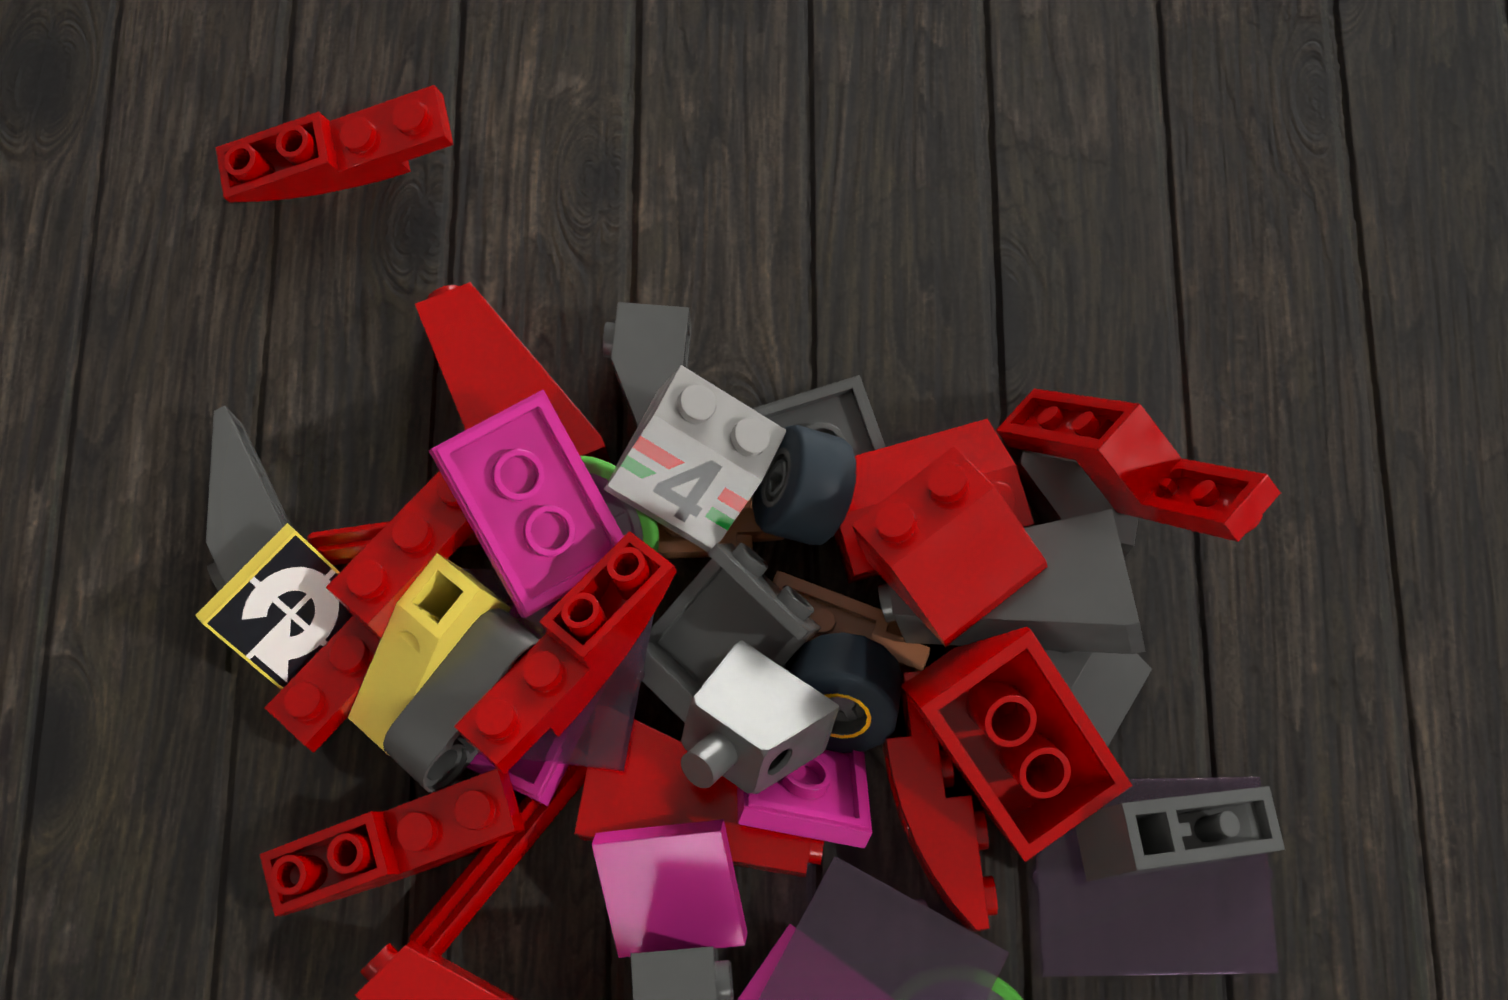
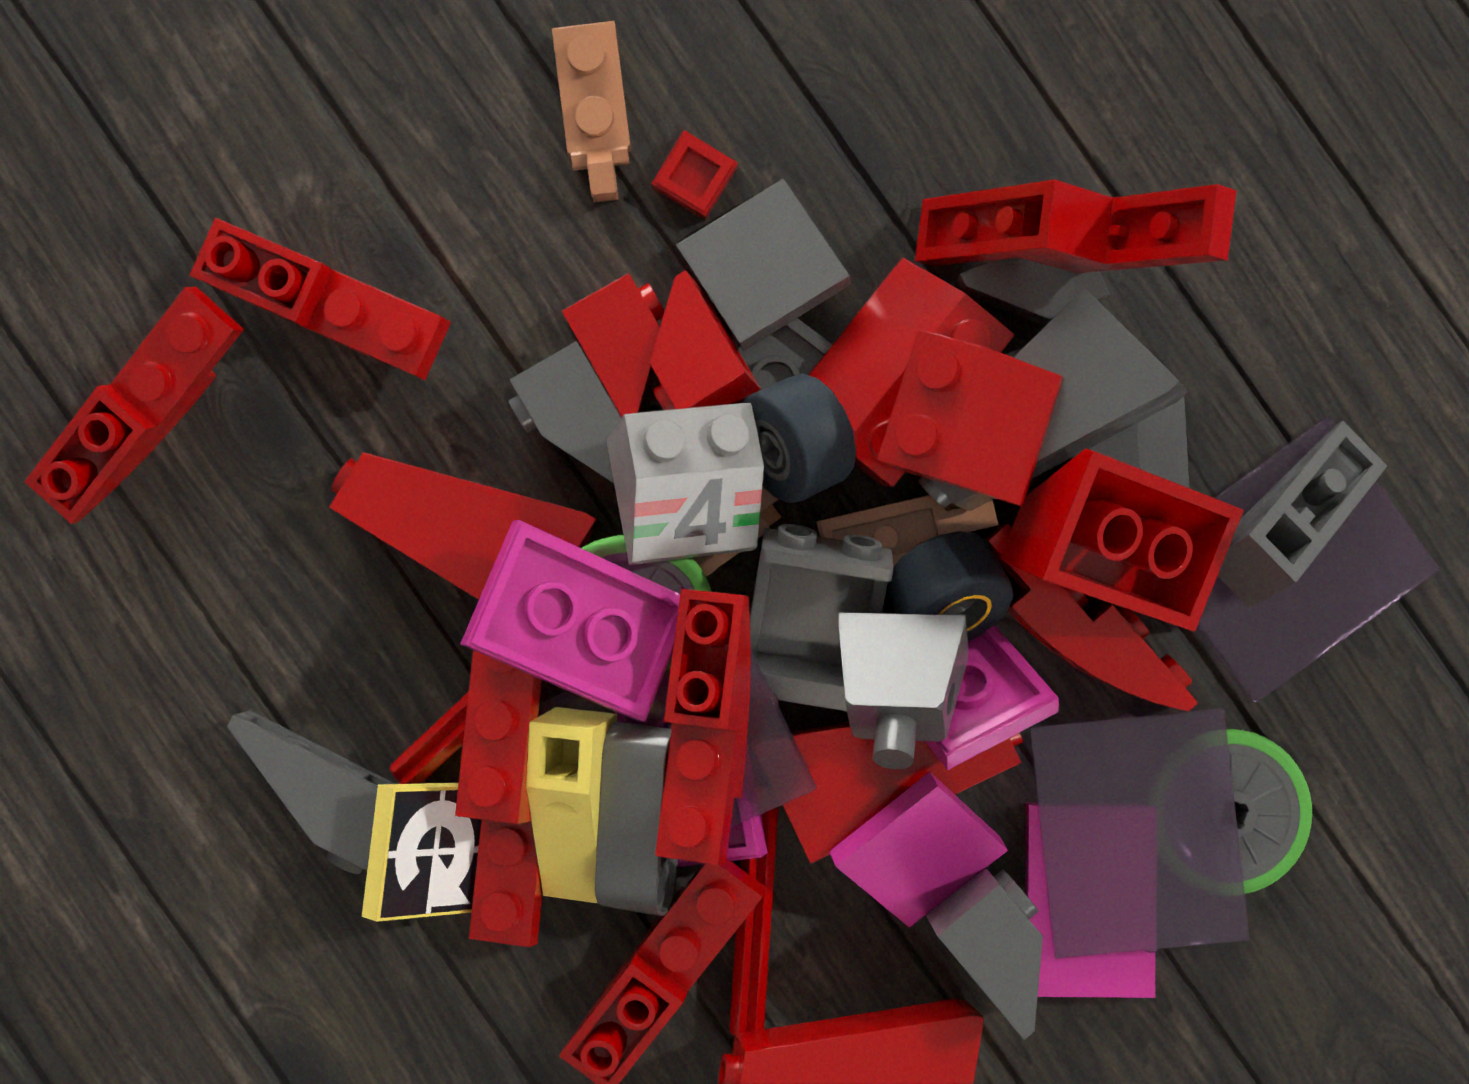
camera: 40 degrees left, 15 degrees up
none -> red slope [189,217,451,380]
none -> nougat hinge [552,21,632,203]
none -> red slope [562,273,665,417]
none -> red slope [649,270,762,410]
none -> red tile [651,130,738,221]
none -> dark grey tile [676,179,851,351]

